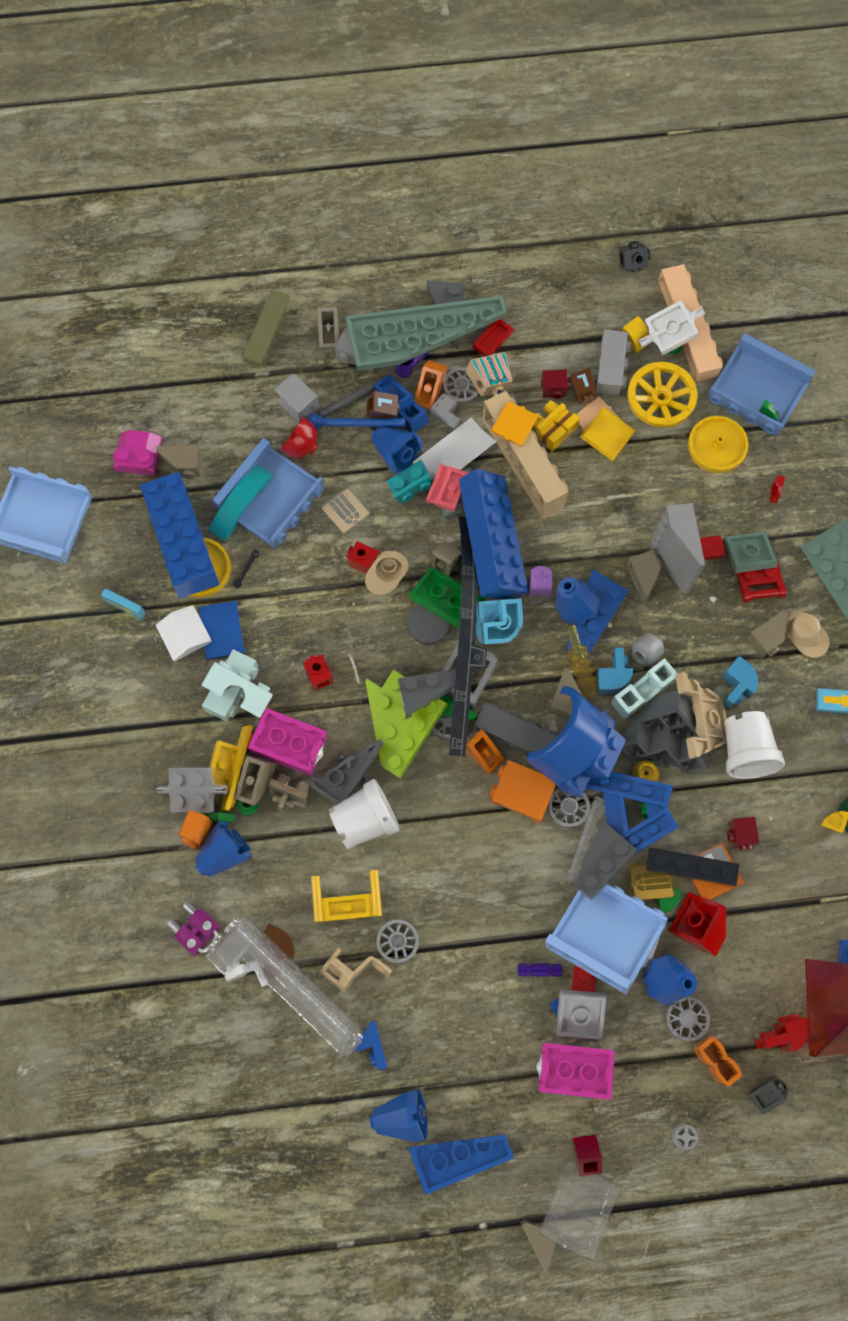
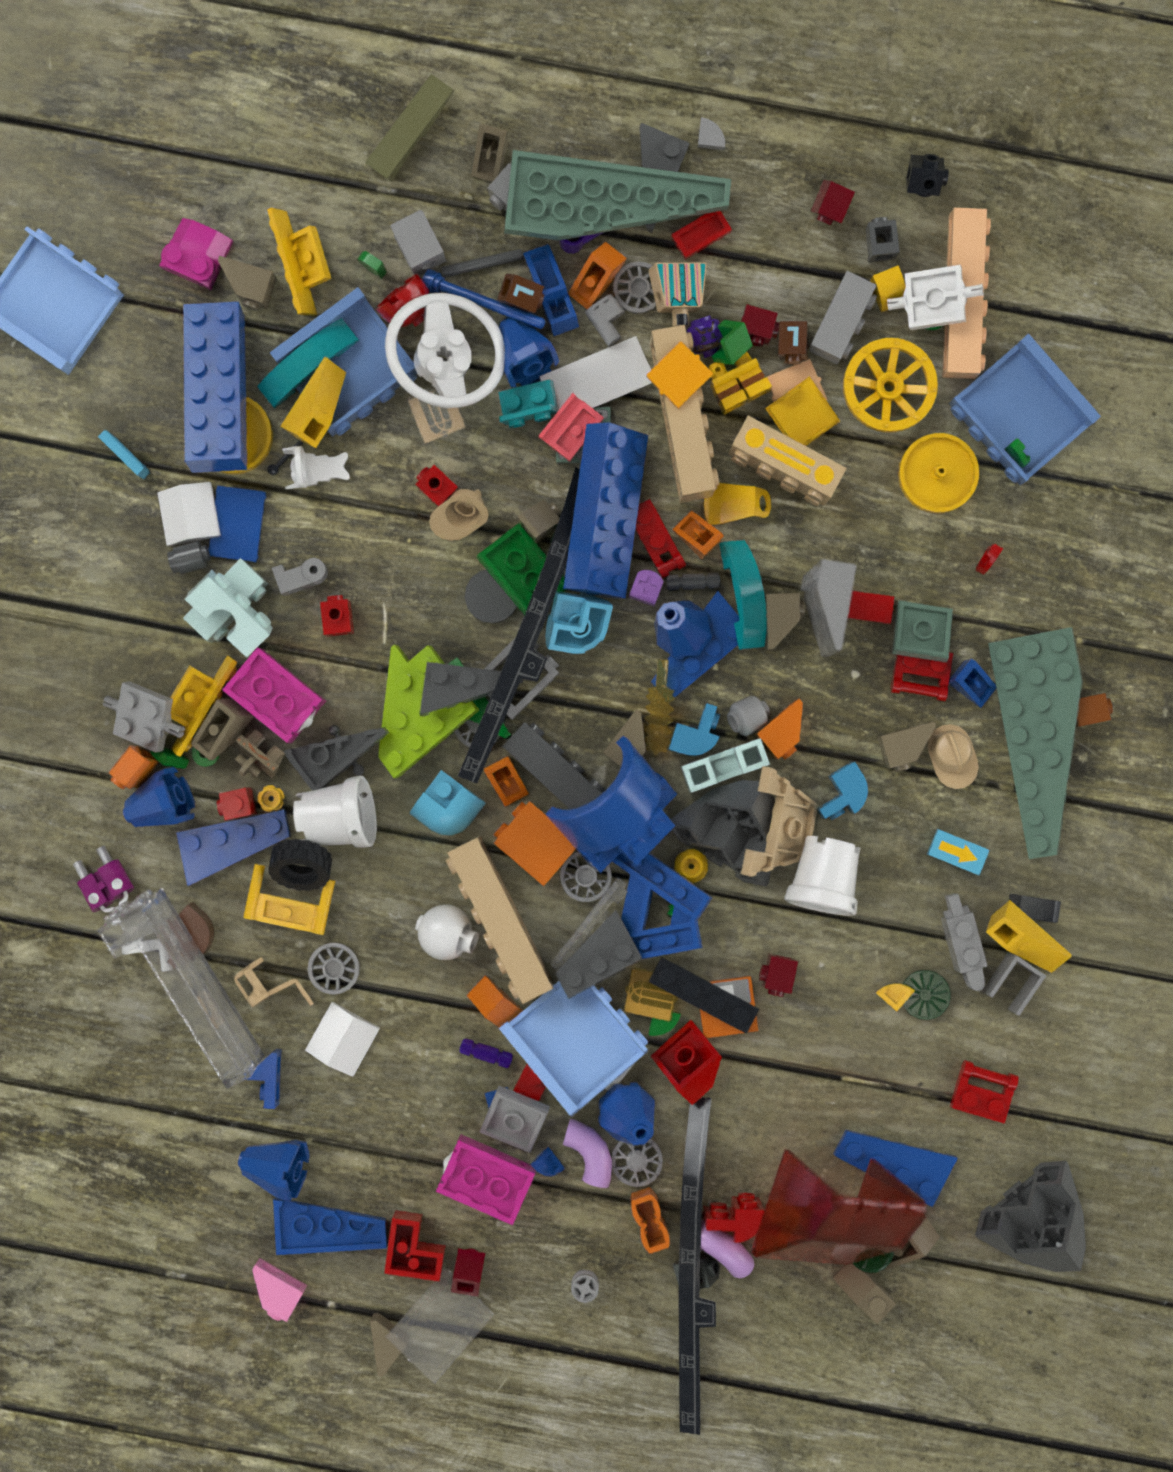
camera: 20 degrees right, 15 degrees up
none -> dark grey brick [167,541,211,574]
none -> blue wing [176,810,291,886]
none -> red brick [216,787,257,821]
none -> bright pink slope [252,1258,307,1322]
none -> yellow plate [257,785,285,812]
none -> yellow bracket [267,207,332,317]
none -> black tyre [268,839,332,891]
none -> light grey leg [272,558,328,596]
none -> yellow slope [280,357,346,448]
none -> white hair [282,446,350,489]
none -> white slope [305,1001,380,1077]
none -> green tile [357,251,387,279]
none -> red brick [384,1210,446,1282]
none -> white piece [385,293,505,408]
none -> medium azure brick [410,770,486,836]
none -> white brick [416,905,479,960]
none -> tan brick [446,836,554,1004]
none -> orange slope [467,975,524,1028]
none -> blue tile [530,1147,565,1177]
none -> lavender cylinder [563,1119,612,1188]
none -> red plate [635,499,686,579]
none -> dark grey axle [667,573,720,590]
none -> orange slope [672,511,724,560]
none -> black sticker [678,1097,716,1435]
none -> dark purple head [686,315,723,358]
none -> light grey tile [698,117,725,150]
none -> lavender cylinder [700,1219,754,1278]
none -> yellow piece [703,483,771,525]
none -> green panel [712,320,753,365]
none -> teal slope [719,540,767,650]
none -> tan brick [728,416,847,506]
none -> orange slope [754,699,803,760]
none -> dark red brick [811,180,855,226]
none -> dark grey brick [865,217,900,263]
none -> blue slope [949,658,997,708]

